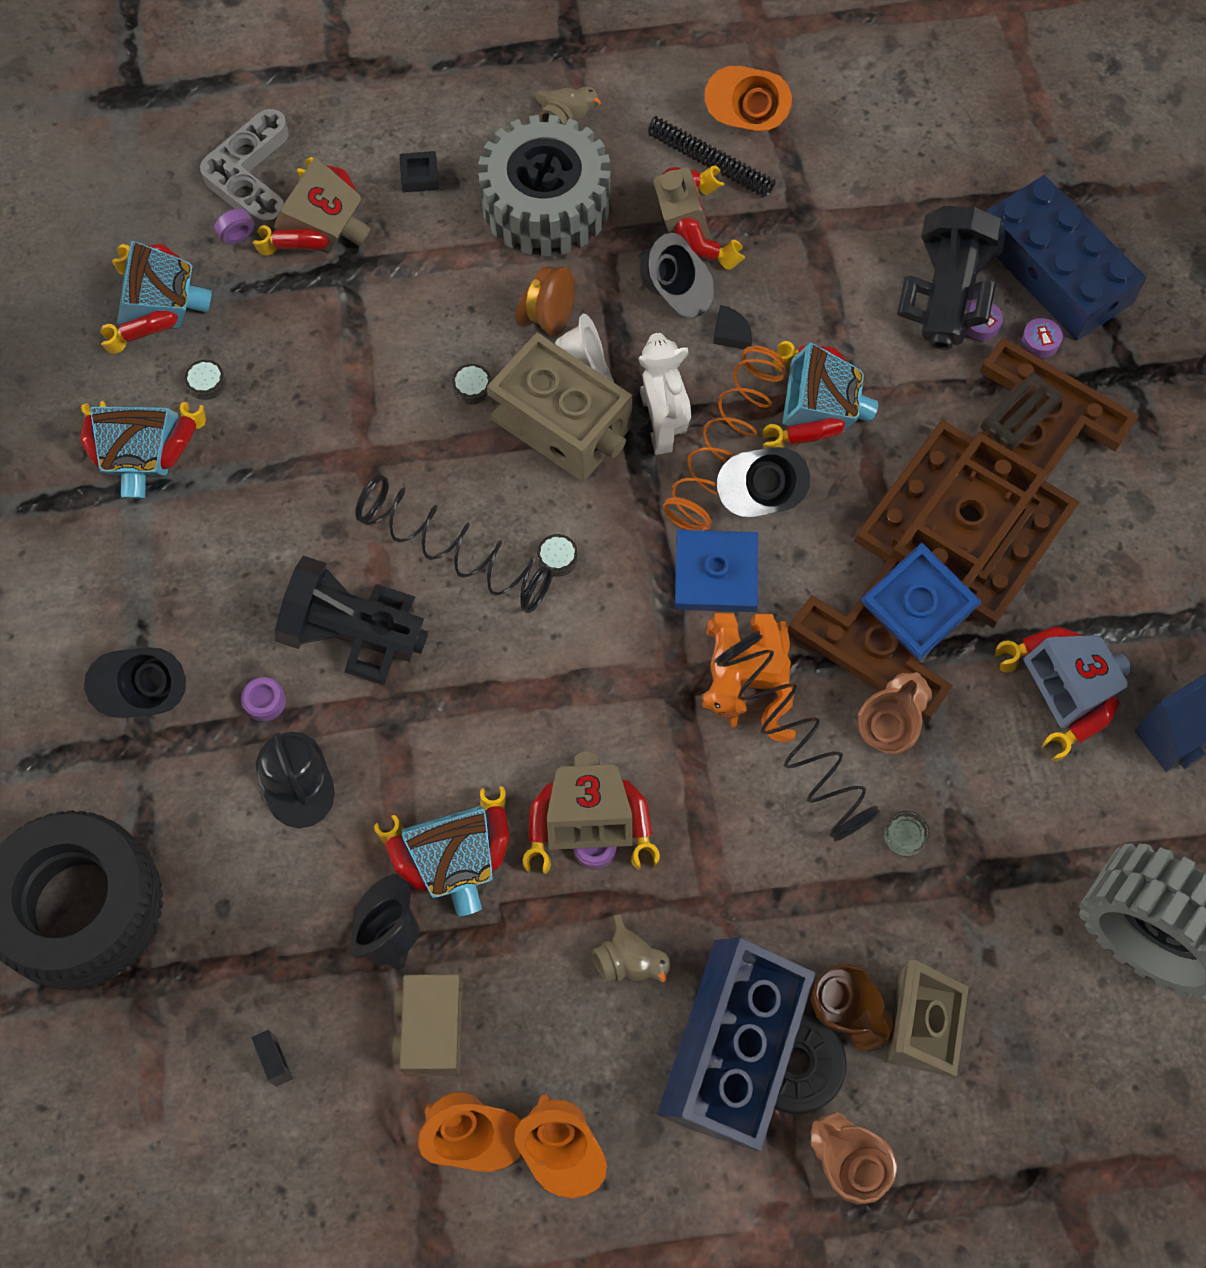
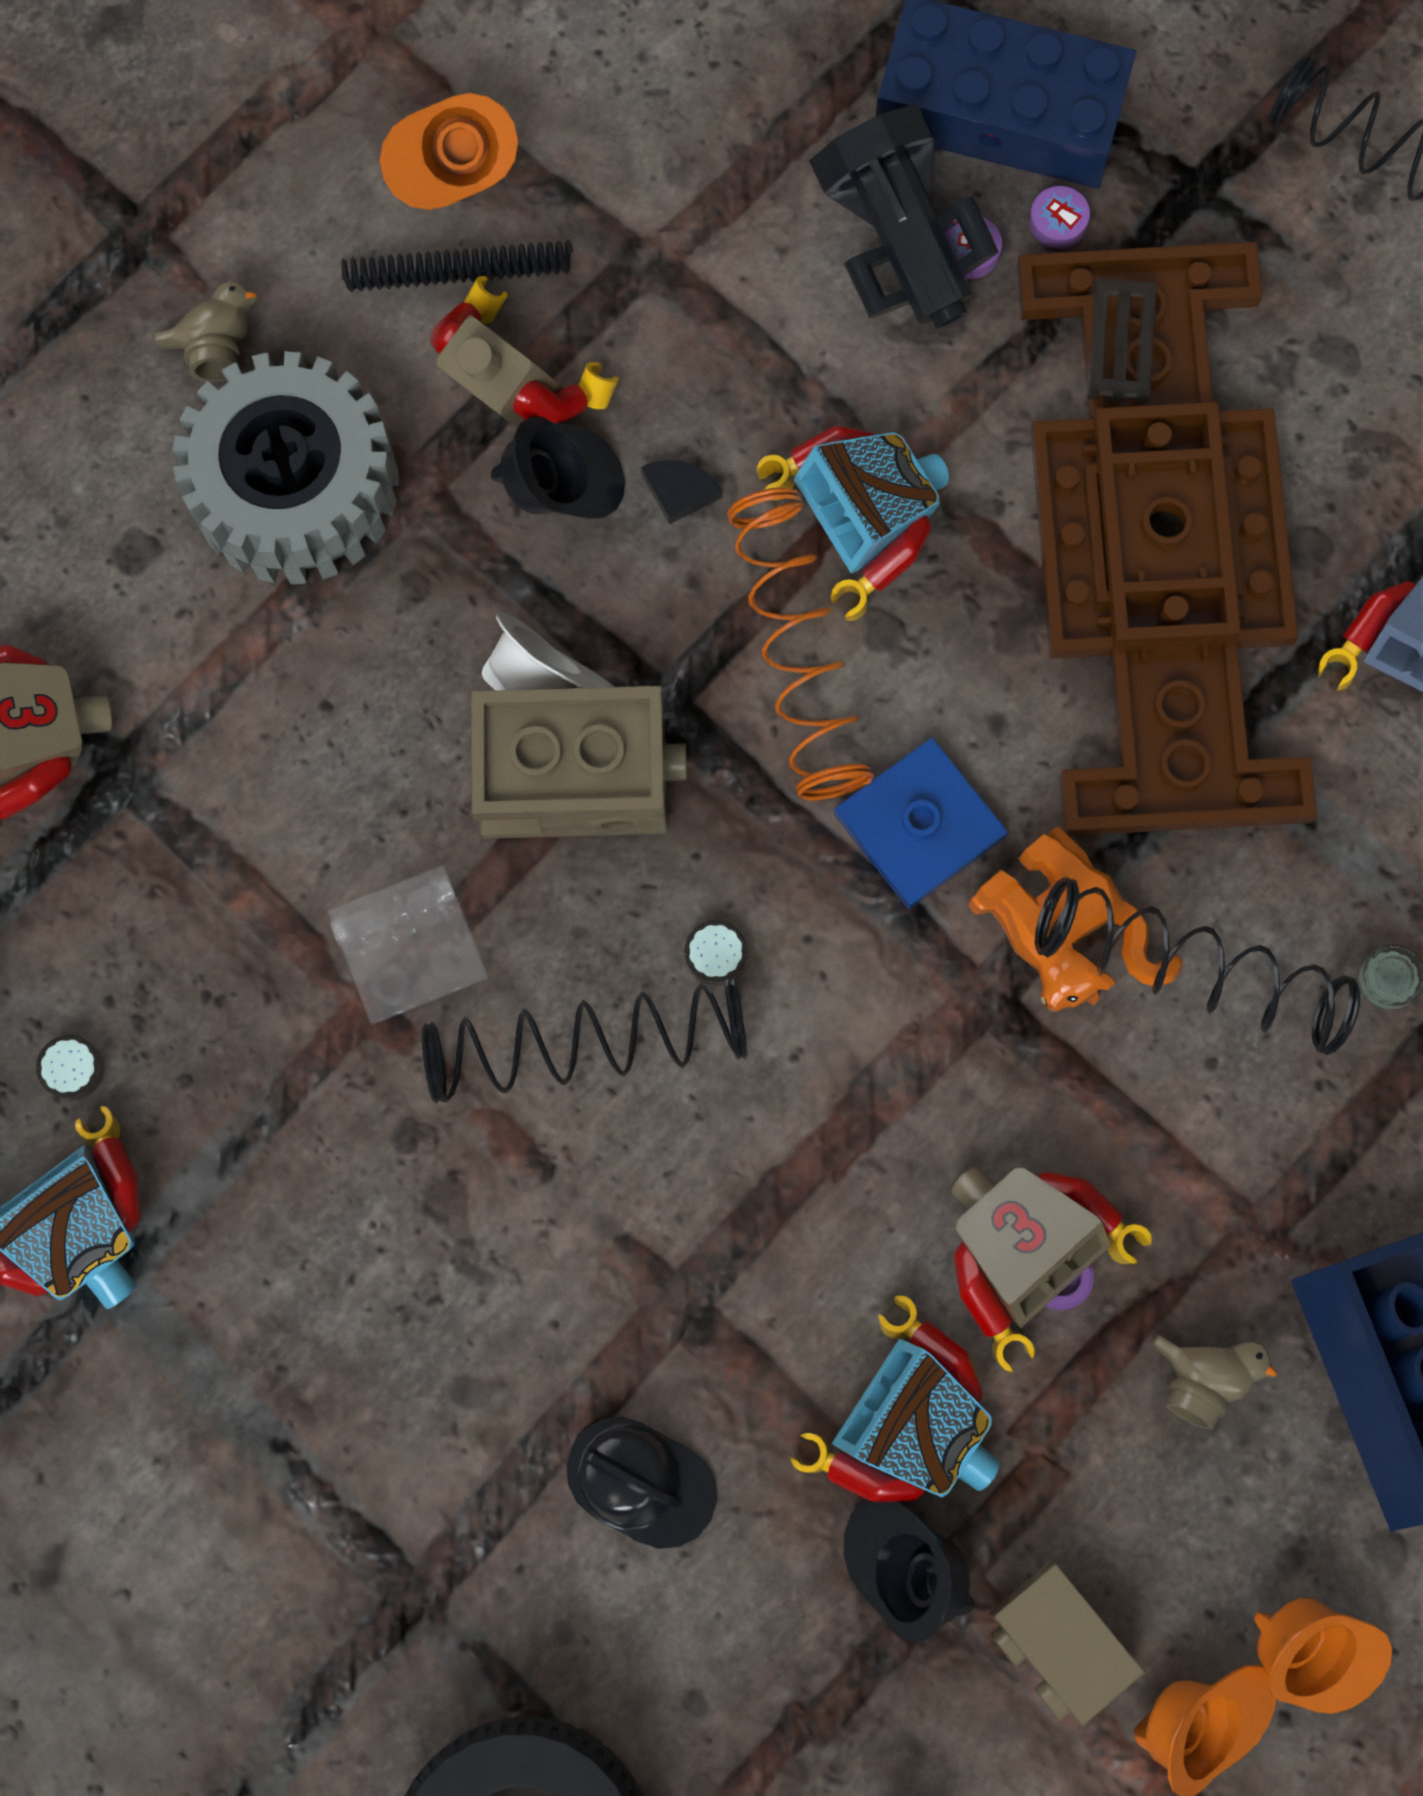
camera: 35 degrees left, 10 degrees up
black piece [84,647,186,718] -> none
medium lavender tile [241,677,286,721] -> none
black piece [275,555,429,685] -> none
black tile [399,151,439,193] -> none
tile [452,364,491,404] -> none
dark orange piece [515,266,576,337] -> none
white animal [638,333,691,455] -> none
black piece [716,447,810,517] -> none
nougat hair [857,672,932,754] -> none
blue plate [860,543,982,661] -> none
none -> clear hinge [328,865,488,1025]

